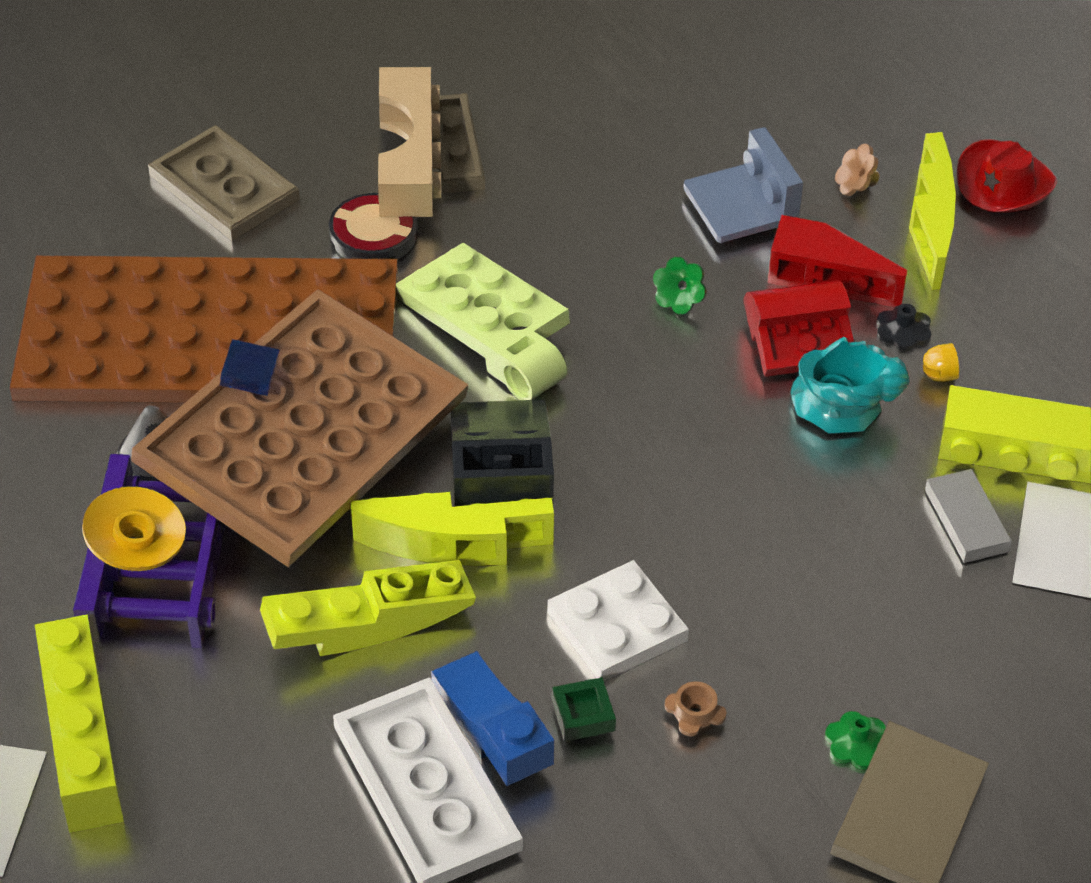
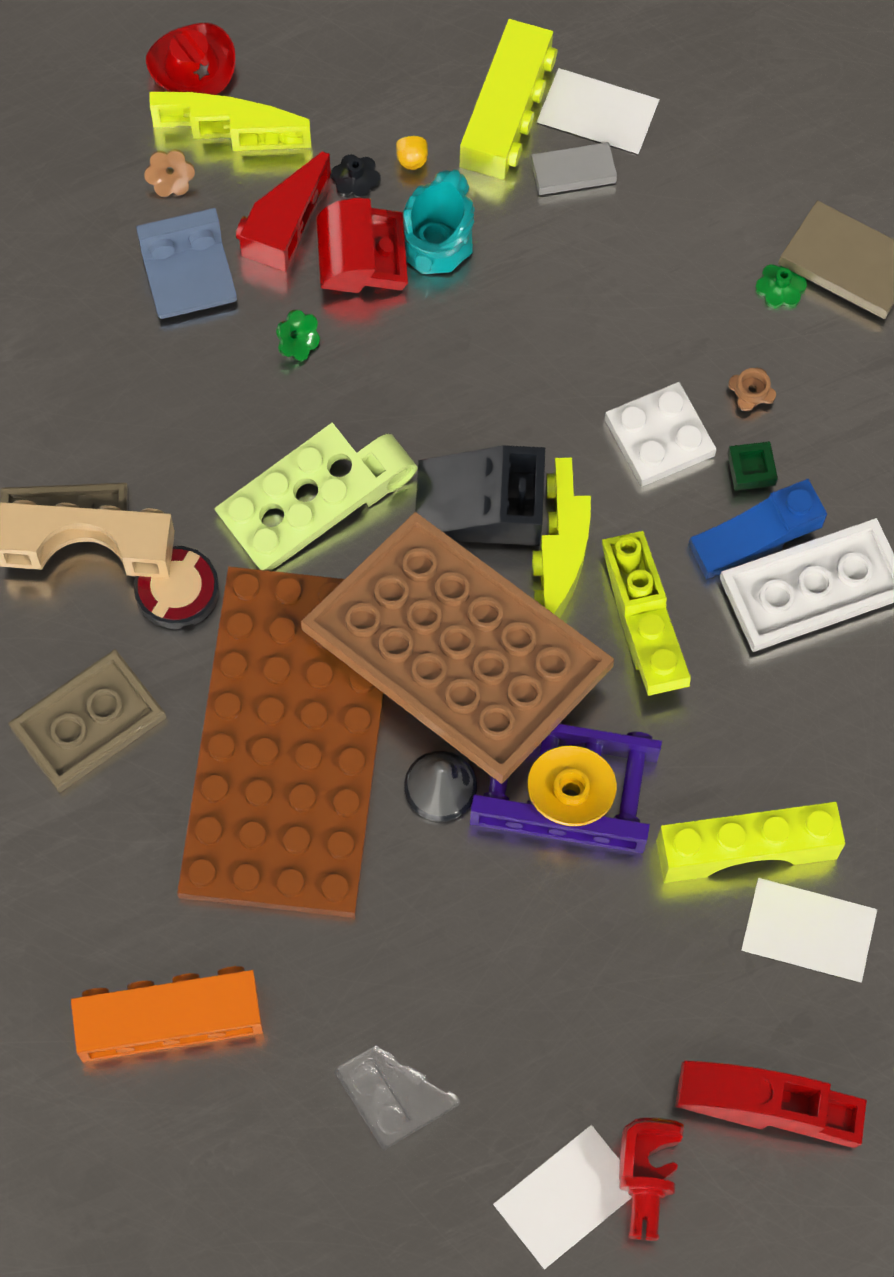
camera: 85 degrees left, 20 degrees up
clear blue tile [220,339,280,396] -> none

